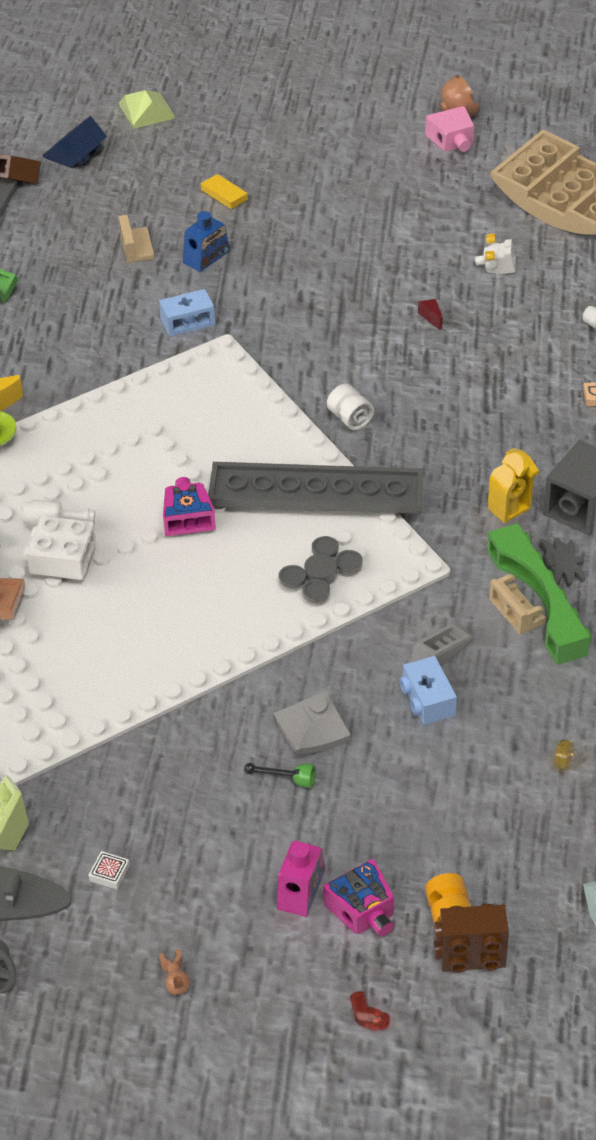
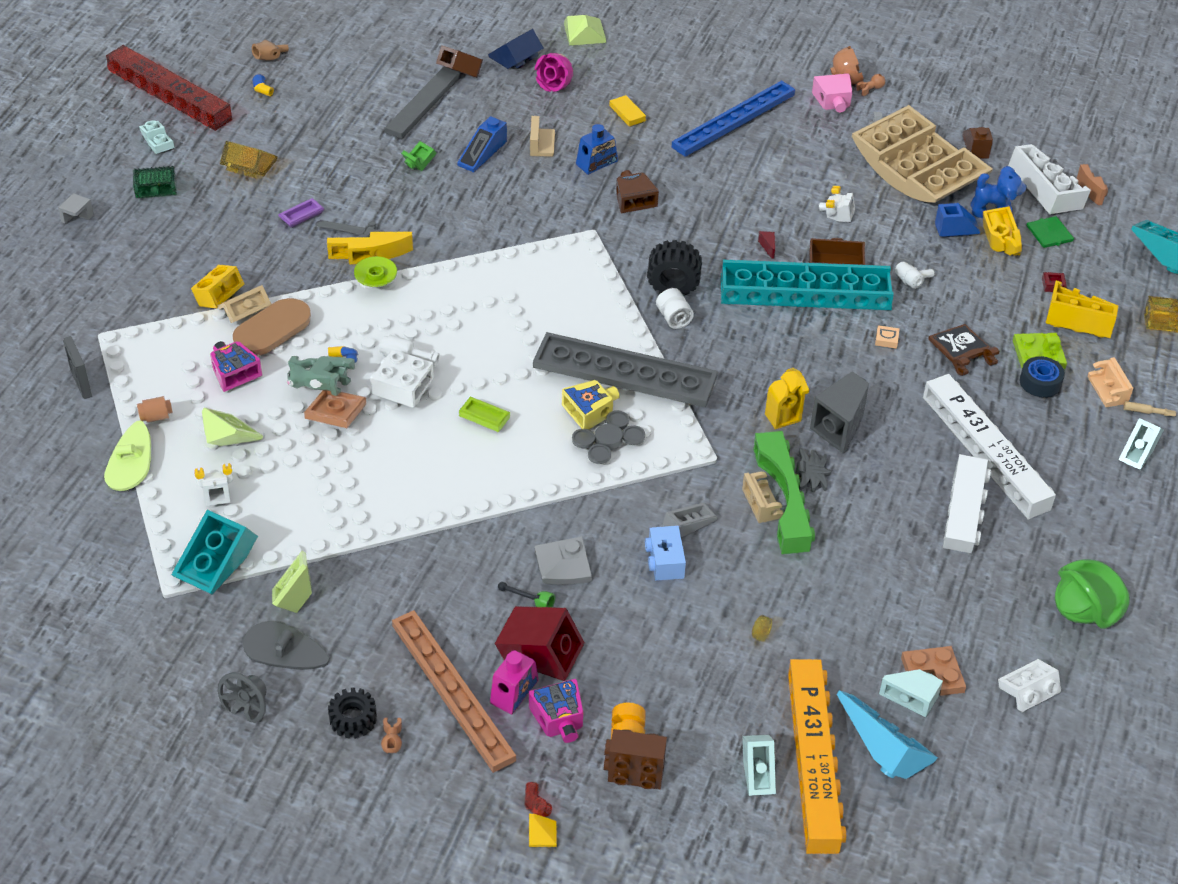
camera: 10 degrees right, 0 degrees up
white tile [88,851,130,890] -> none
light blue brick [159,289,215,337] -> none
dark pink torso [163,477,216,537] -> none
none -> black tyre [328,688,377,739]
none -> nougat plate [392,610,516,773]
none -> blue slope [457,116,507,172]
none -> lime tile [459,396,510,432]
none -> dark red slope [494,606,585,681]
none -> yellow slope [529,814,557,847]
none -> dark pink cylinder [535,53,573,92]
none -> light yellow torso [562,380,619,429]
none -> reddish brown torso [616,170,659,214]
none -> black tyre [647,240,702,295]
none -> blue plate [671,80,795,157]
none -> teal tile [720,260,894,310]
none -> reddish brown container [809,238,865,265]
none -> nougat arm [856,74,886,96]

